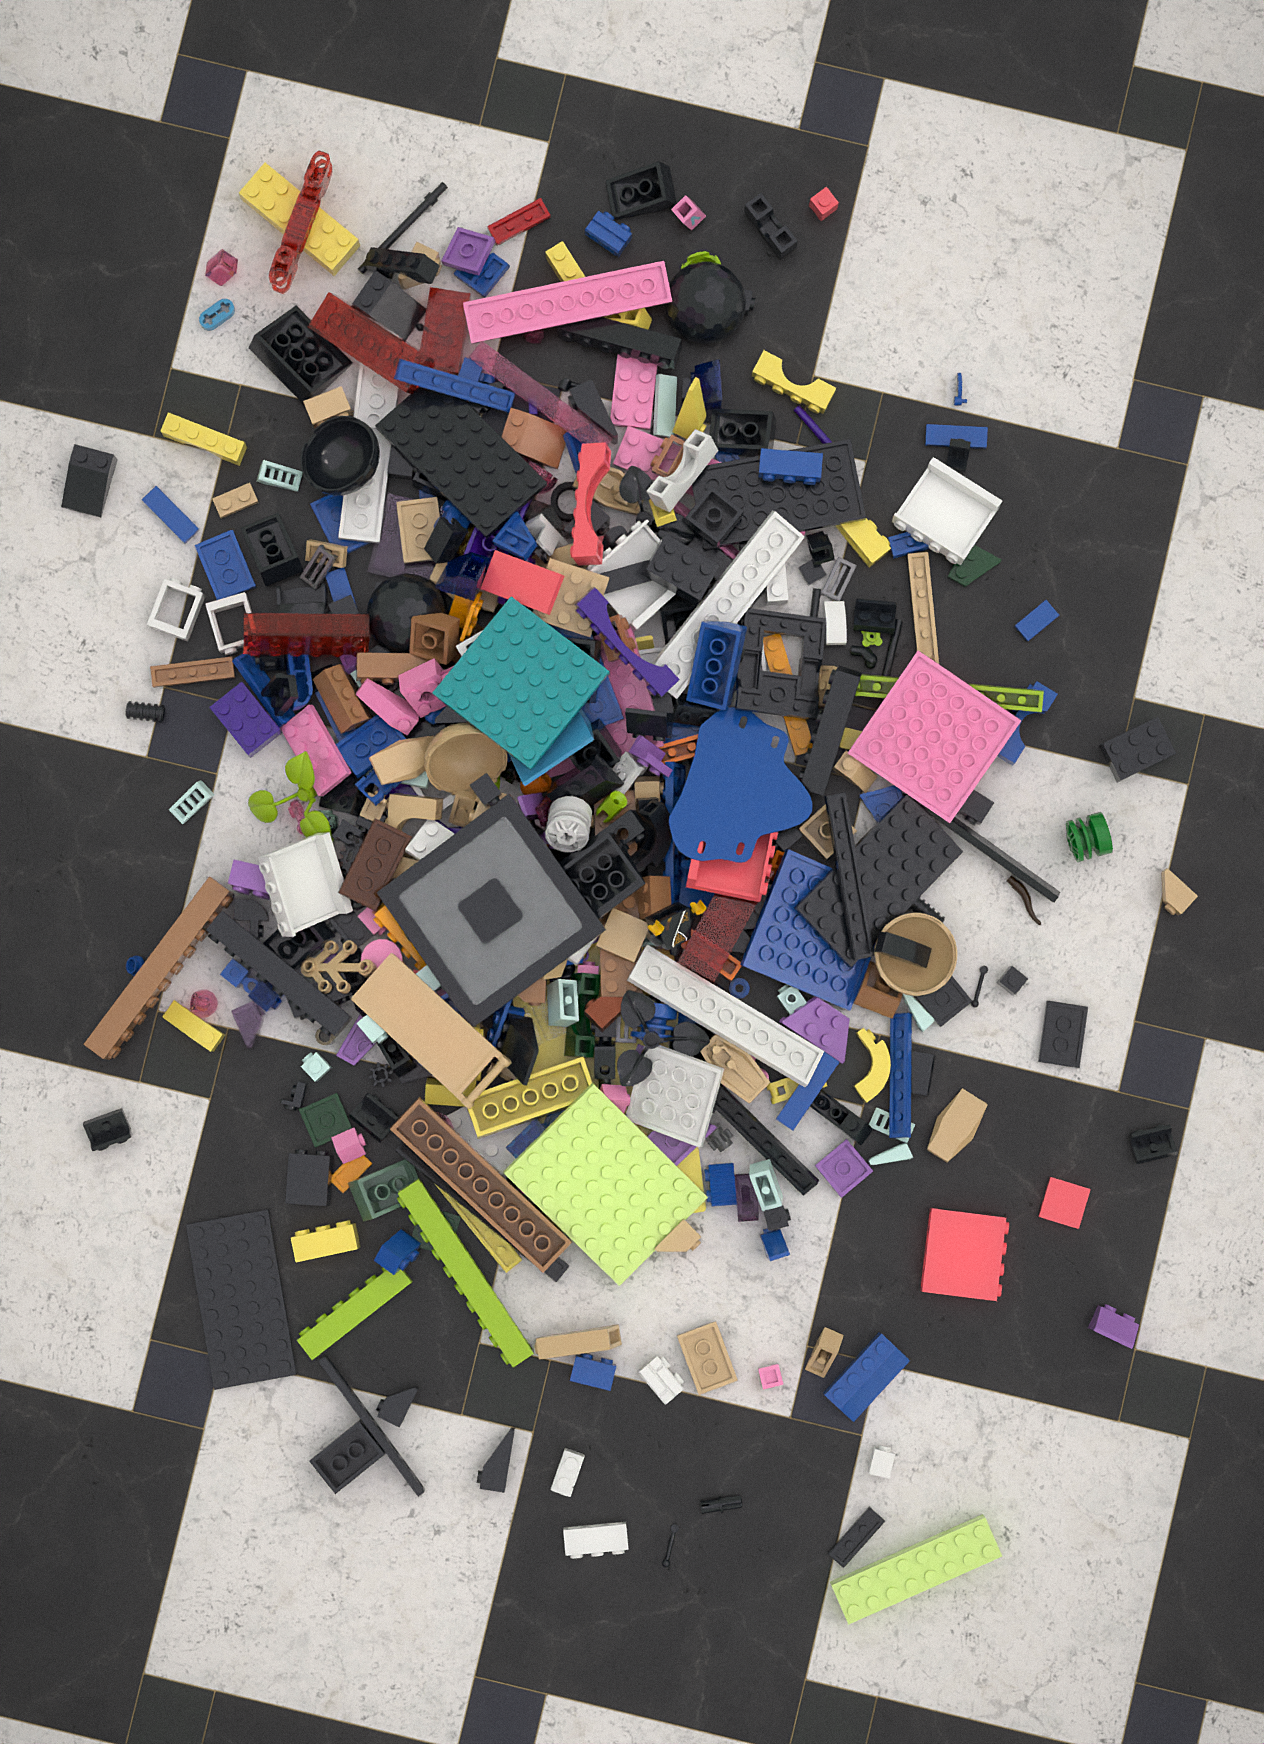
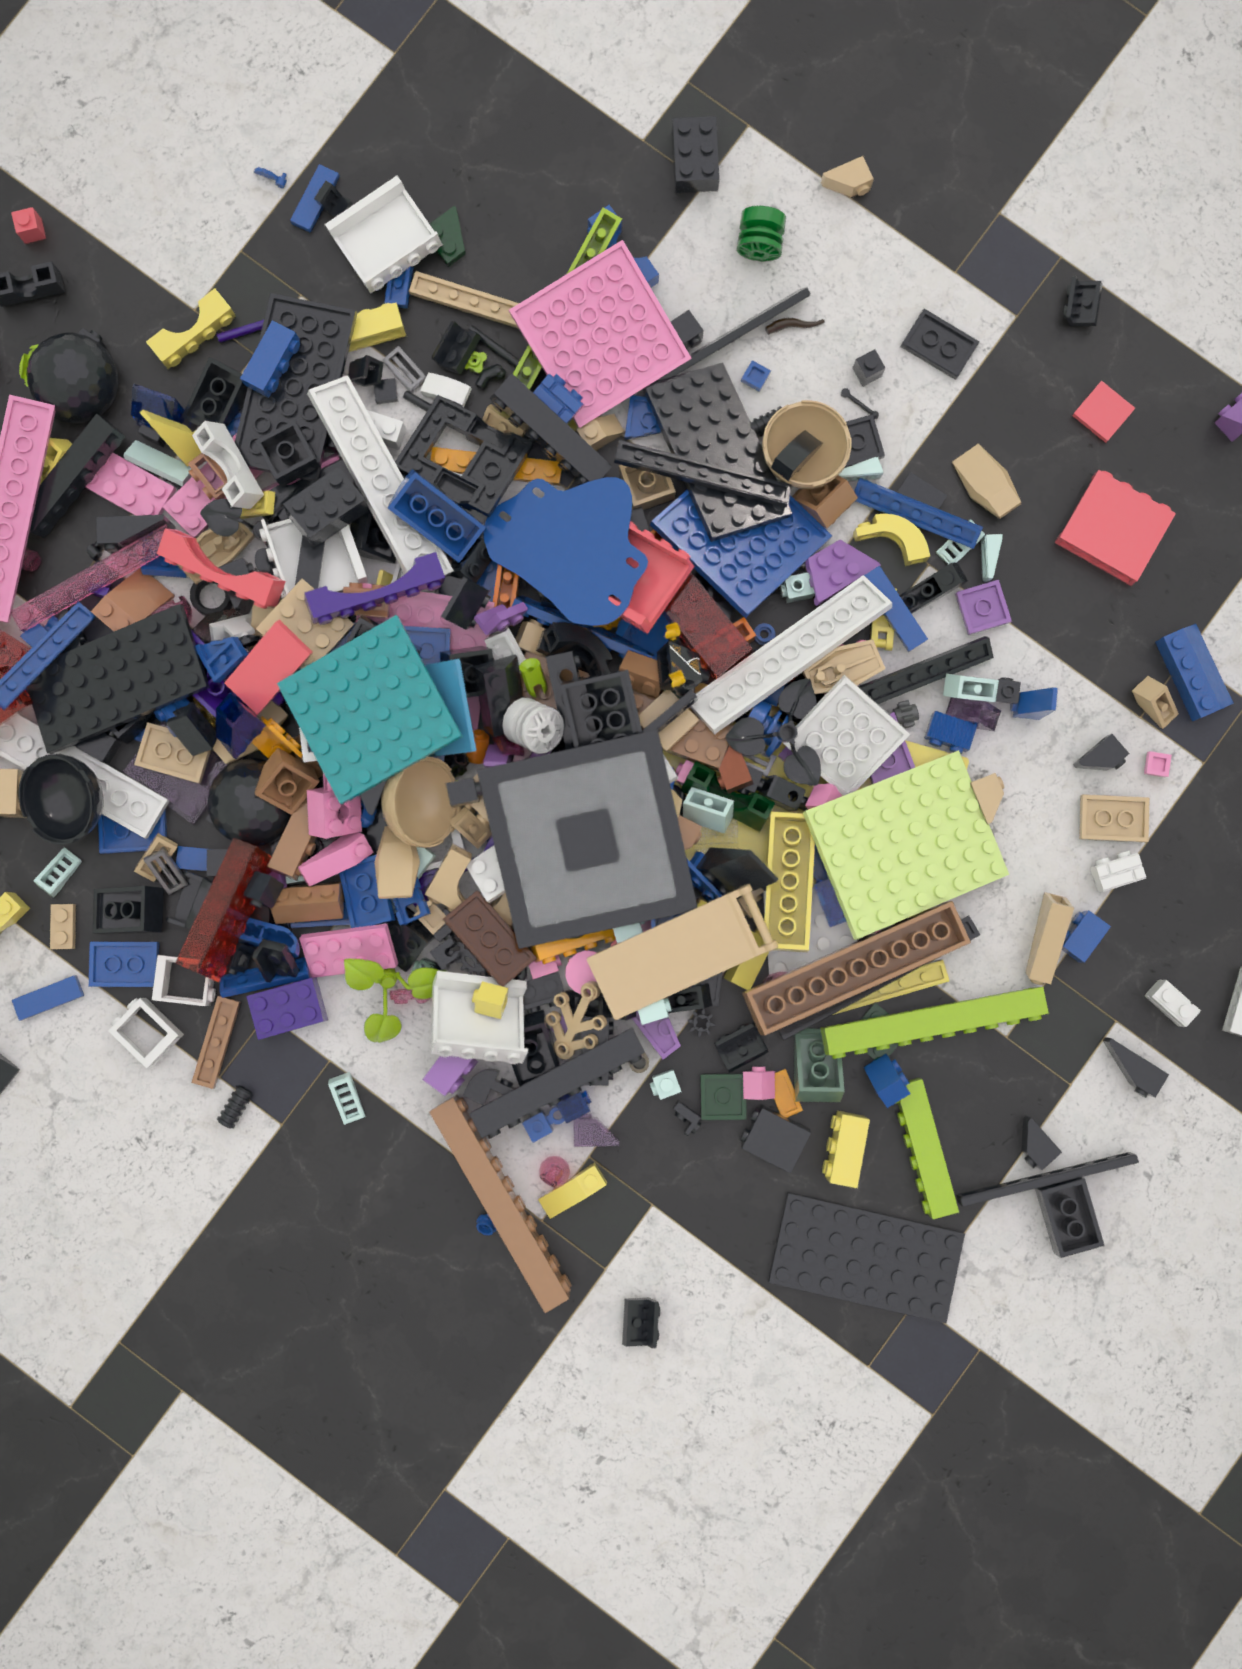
camera: 60 degrees left, 0 degrees up
blue tile [1014,600,1059,642] -> none
none -> black brick [243,871,284,909]
none -> light yellow brick [472,981,508,1019]
none -> blue brick [533,373,584,424]
none -> black tile [642,689,698,733]
none -> blue plate [741,360,771,392]
none -> black slope [1073,734,1130,770]

